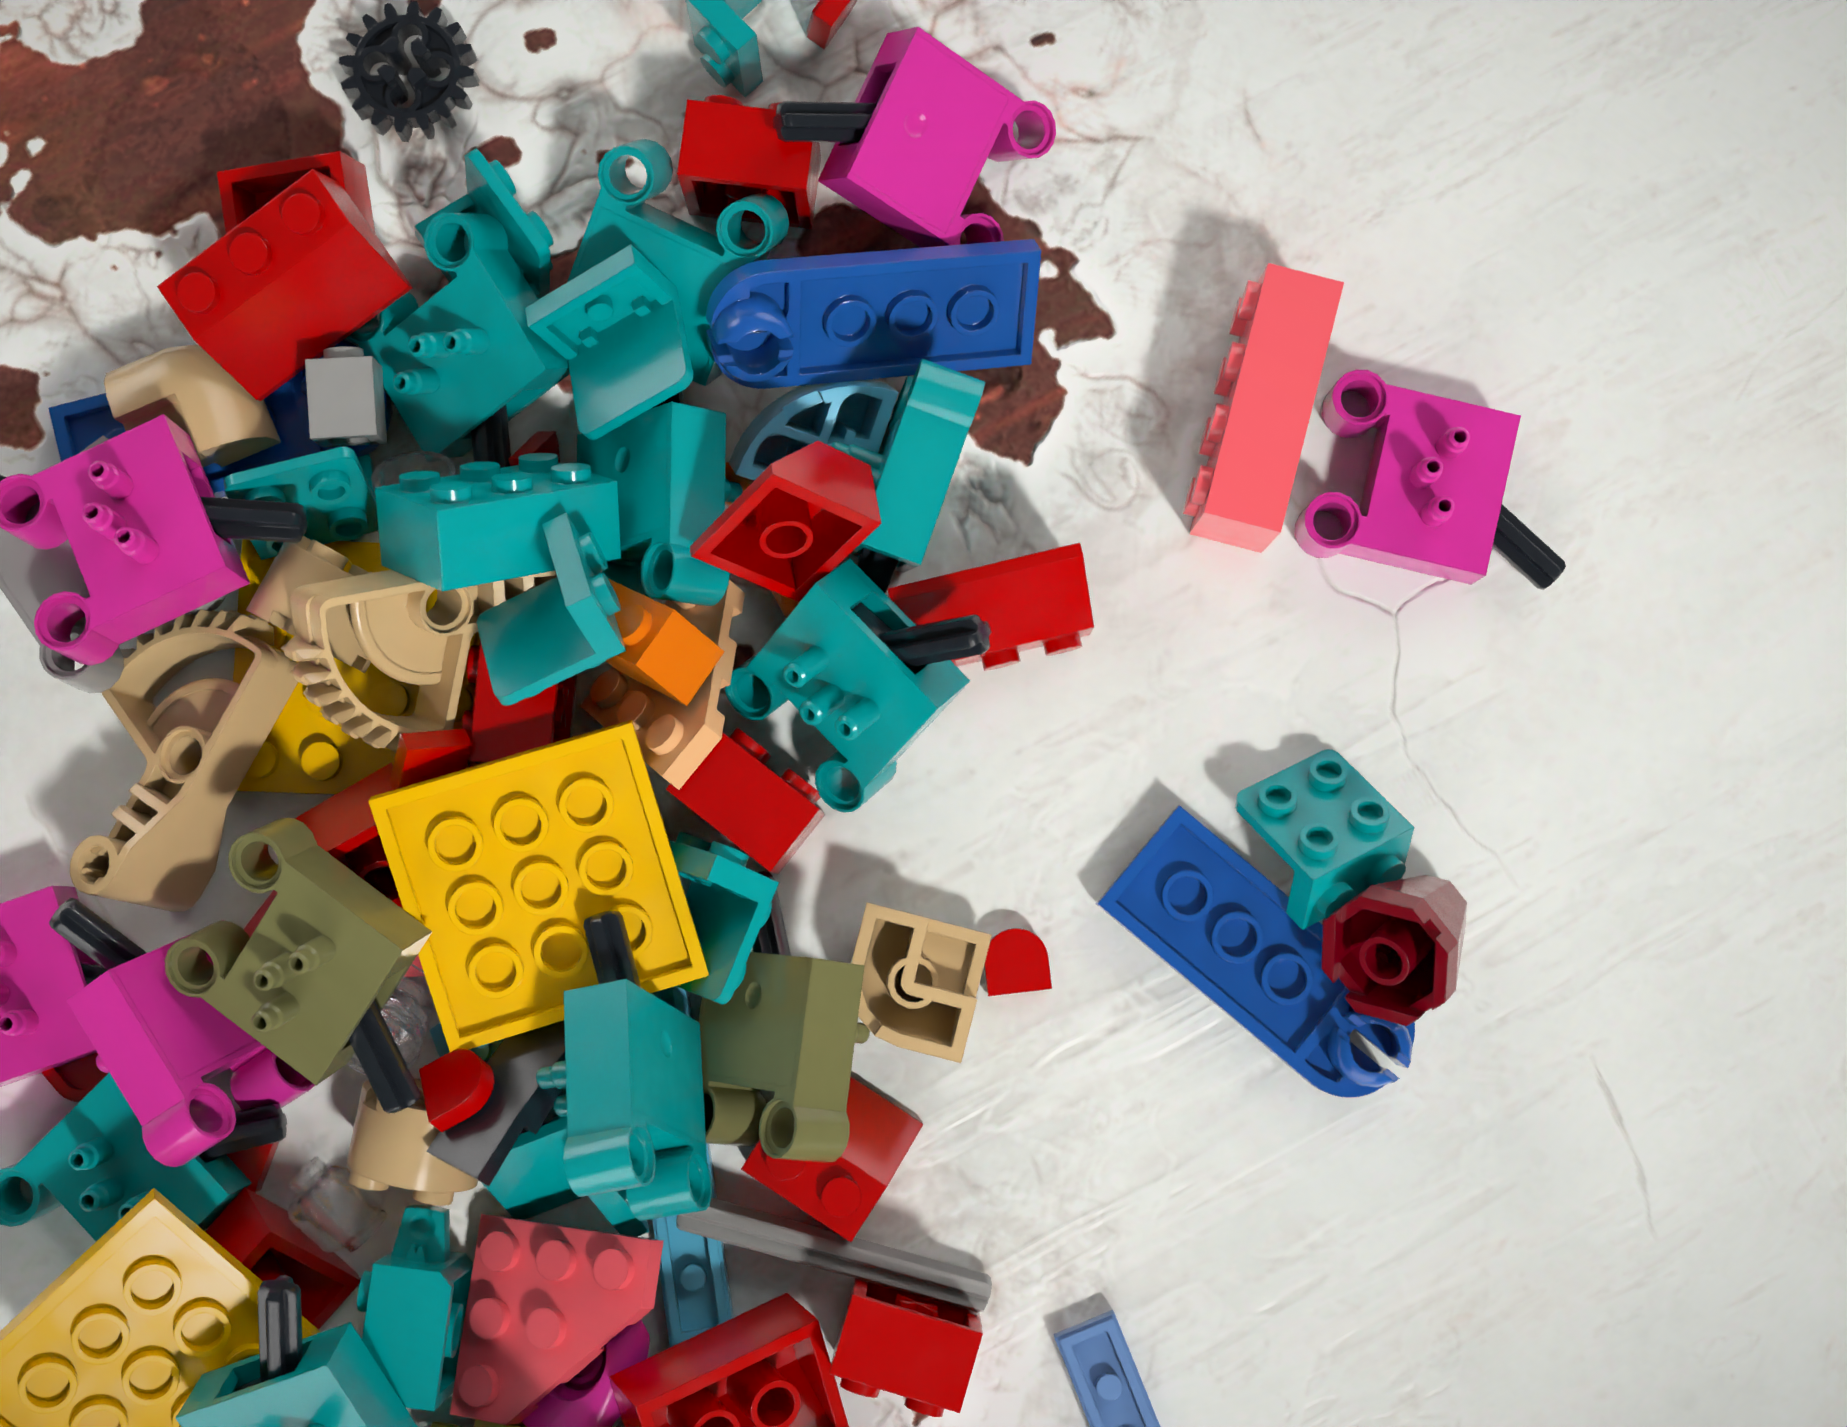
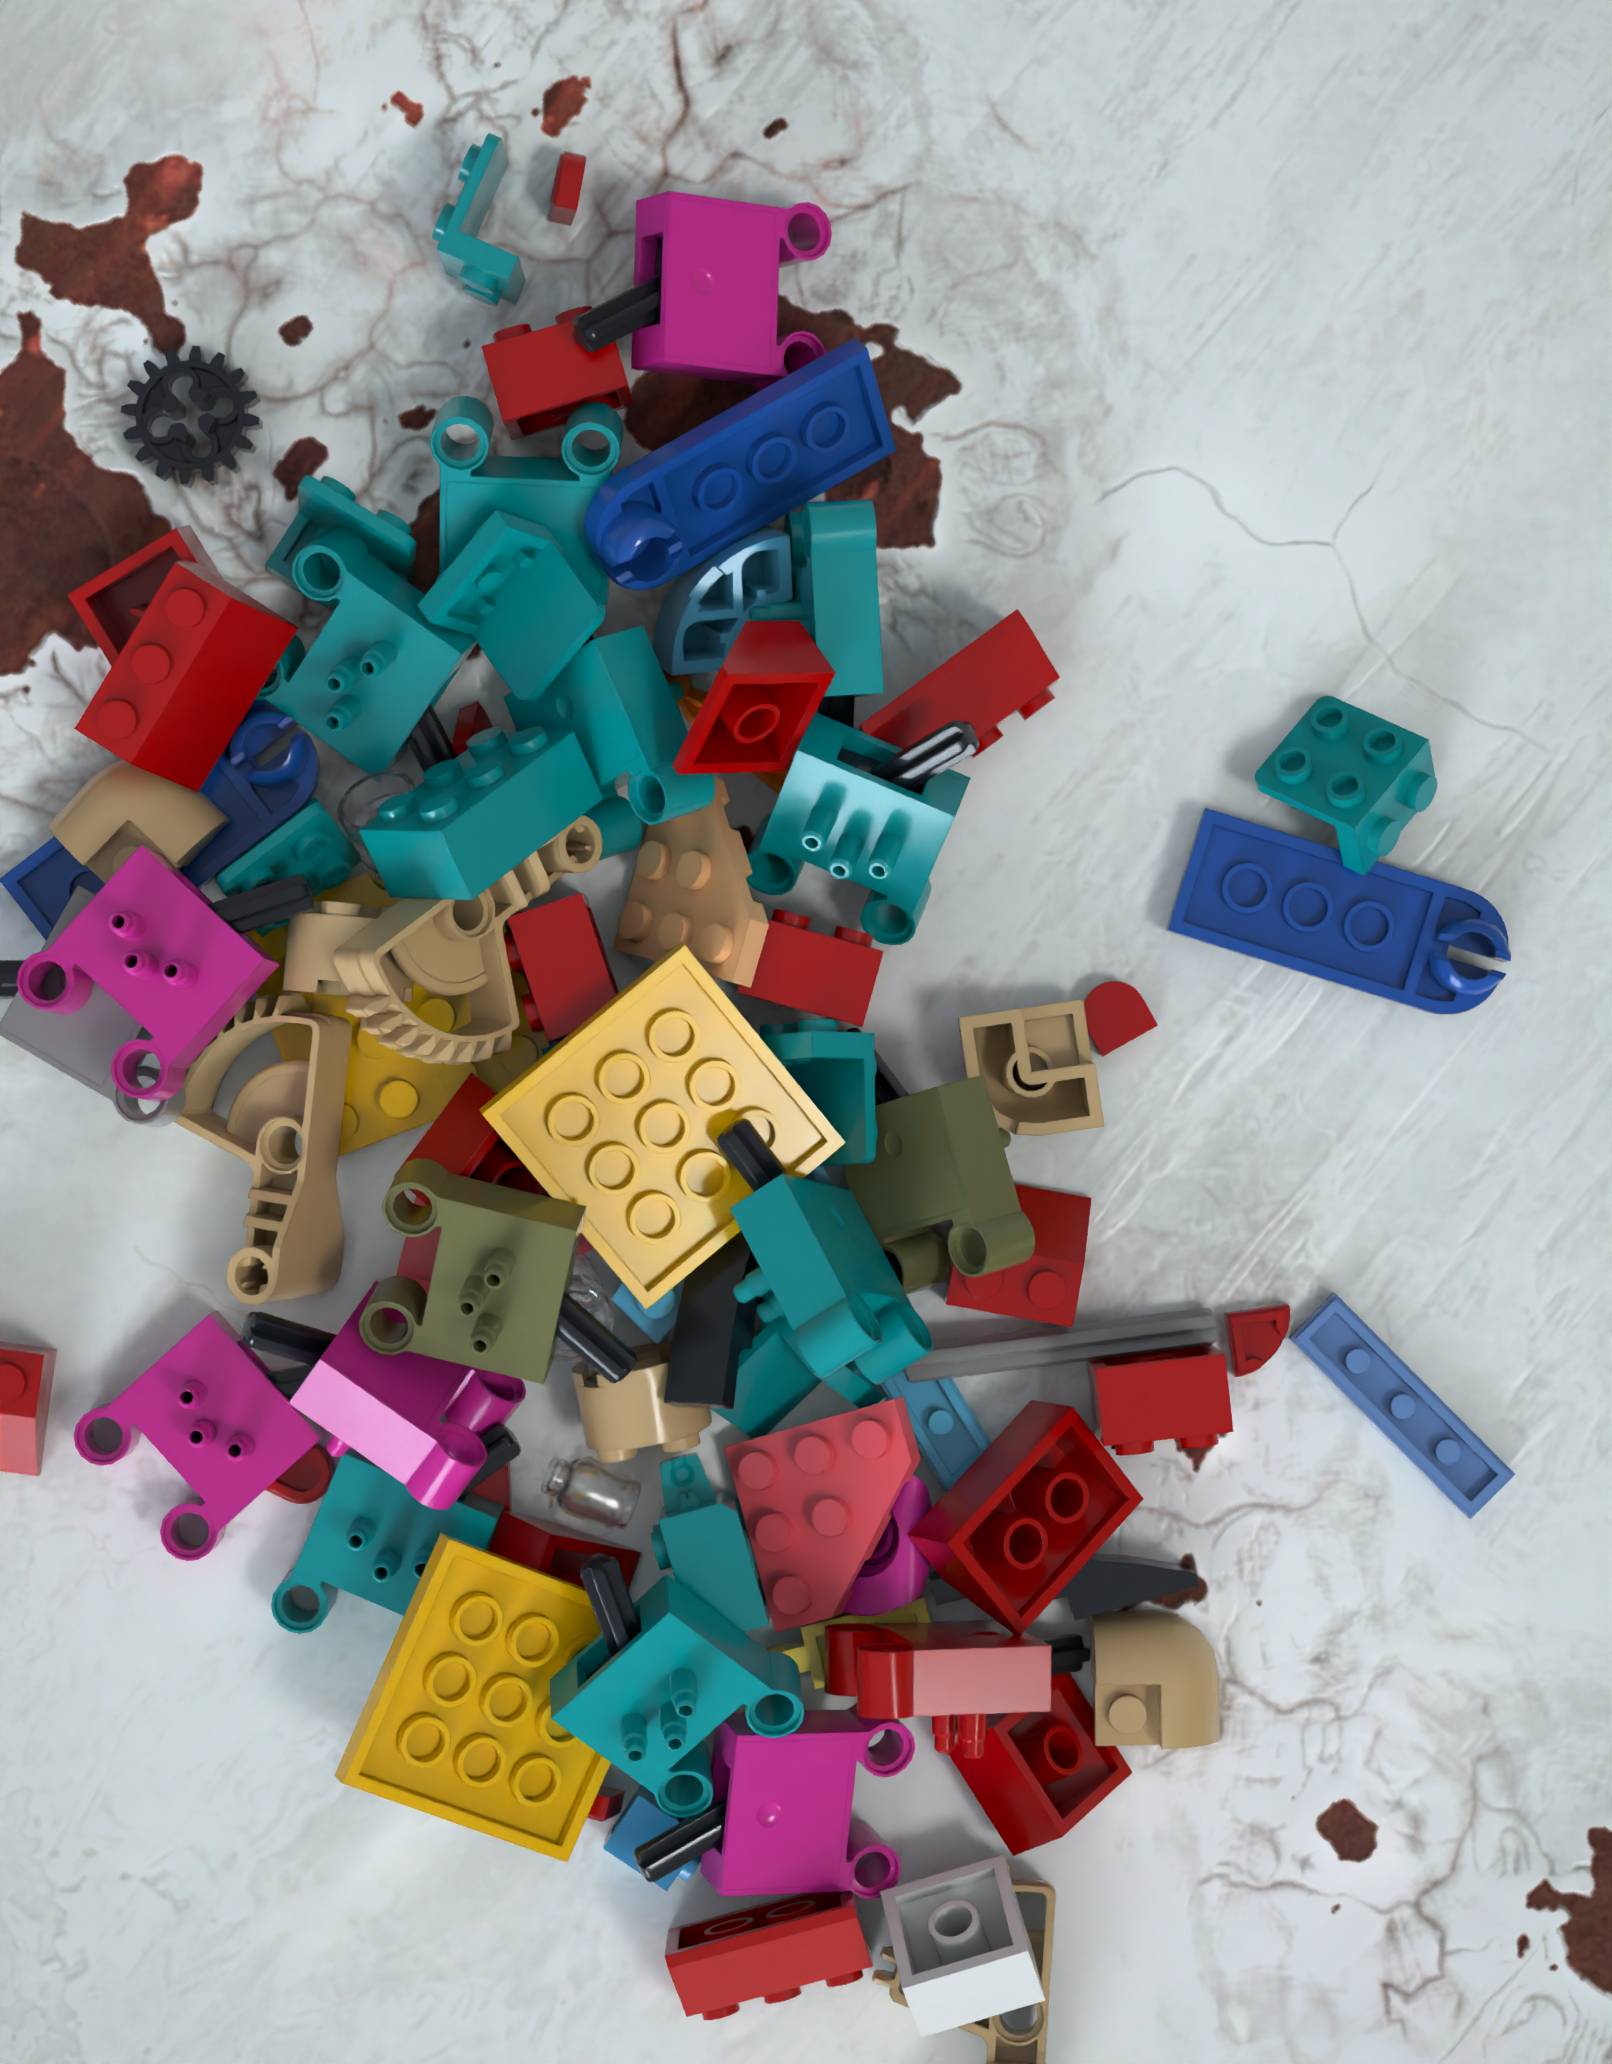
camera: 25 degrees left, 5 degrees up
light grey brick [305,347,387,447] -> none
red tile [389,729,472,790] -> none
red tile [419,1049,494,1132] -> none
teal bracket [476,513,626,706] -> none
orange brick [606,579,725,706] -> none
coral brick [1183,263,1344,553] -> none
dark pink piece [1295,369,1566,590] -> none
dark red cone [1322,875,1467,1026] -> none
none -> red tile [1224,1304,1290,1377]

